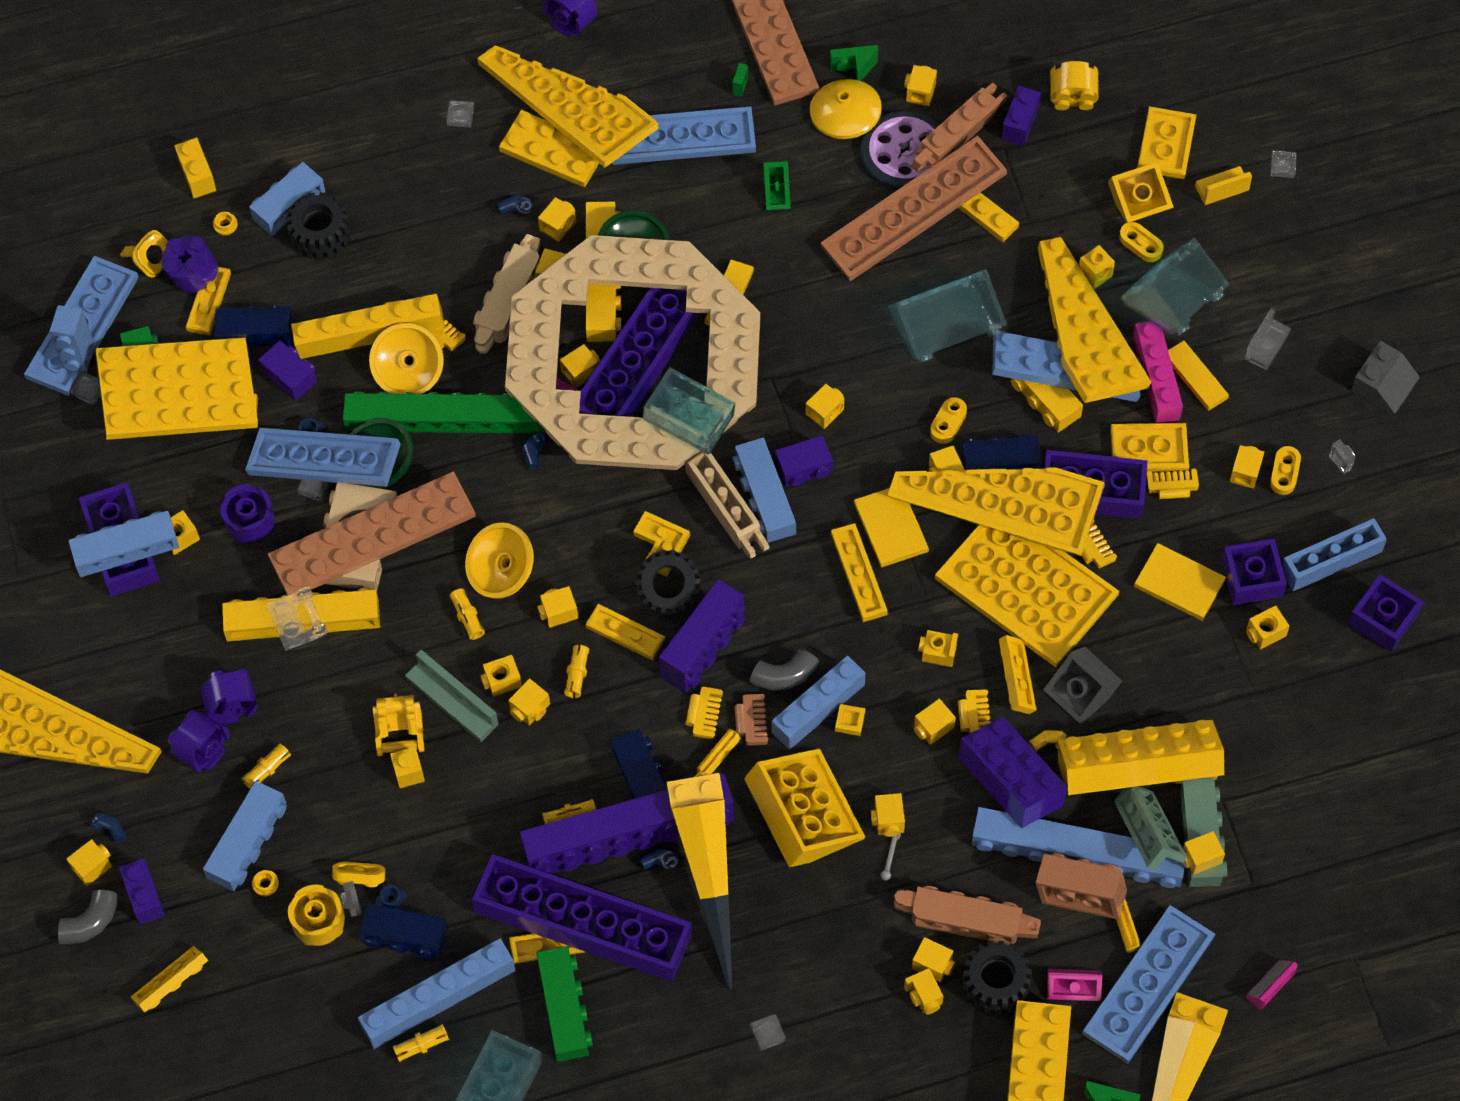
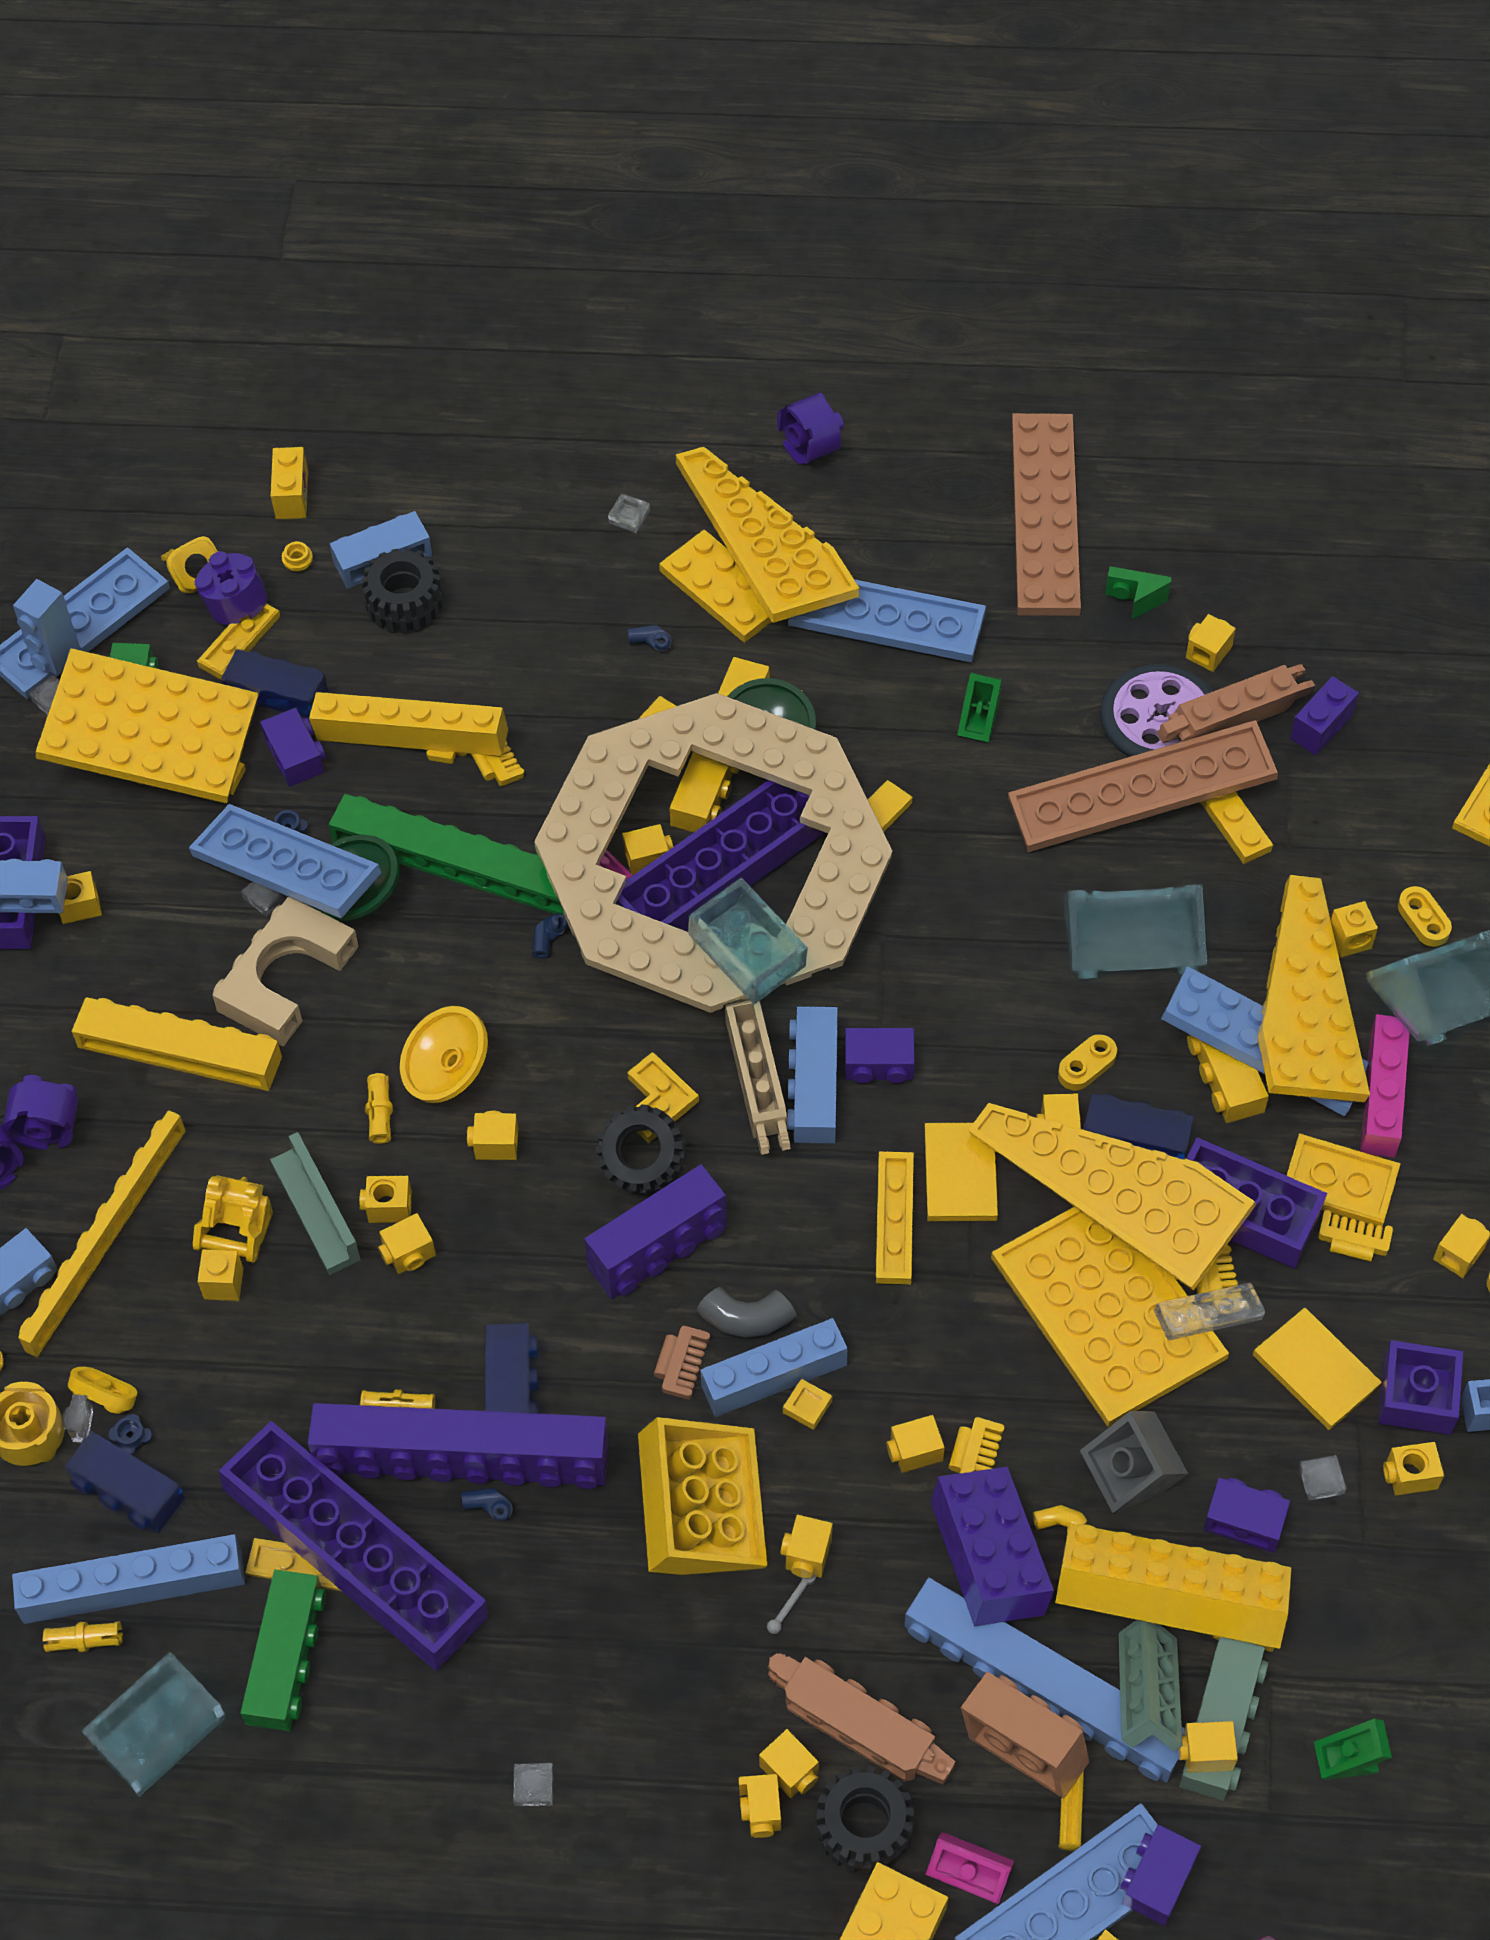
camera: 20 degrees right, 5 degrees down
dark purple brick [220,484,275,544] -> none
yellow pin [241,743,291,789] -> none
clear plate [267,587,328,651] -> none
nougat plate [268,471,476,599] -> none
yellow dish [369,323,444,394] -> none
tan hinge [473,234,541,354] -> none
yellow brick [538,197,576,242] -> none
yellow pin [564,645,589,698] -> none
yellow tile [585,604,665,661] -> none
yellow plate [666,773,732,990] -> none
yellow piece [685,687,723,740] -> none
yellow axle [694,729,741,777] -> none
green tile [733,63,748,97] -> none
yellow brick [806,384,844,429] -> none
yellow dish [810,79,882,139] -> none
yellow brick [918,630,958,667] -> none
yellow plate [999,635,1036,714] -> none
yellow brick [1050,61,1099,110] -> none
yellow slope [1108,162,1173,223] -> none
yellow tile [1168,341,1229,411] -> none
none -> yellow plate [18,1110,186,1357]
none -> dark purple brick [1120,1824,1201,1926]
none -> clear plate [1154,1283,1266,1341]
none -> dark purple brick [1203,1478,1290,1553]
none -> clear plate [1299,1455,1346,1501]
none -> green slope [1314,1719,1392,1780]

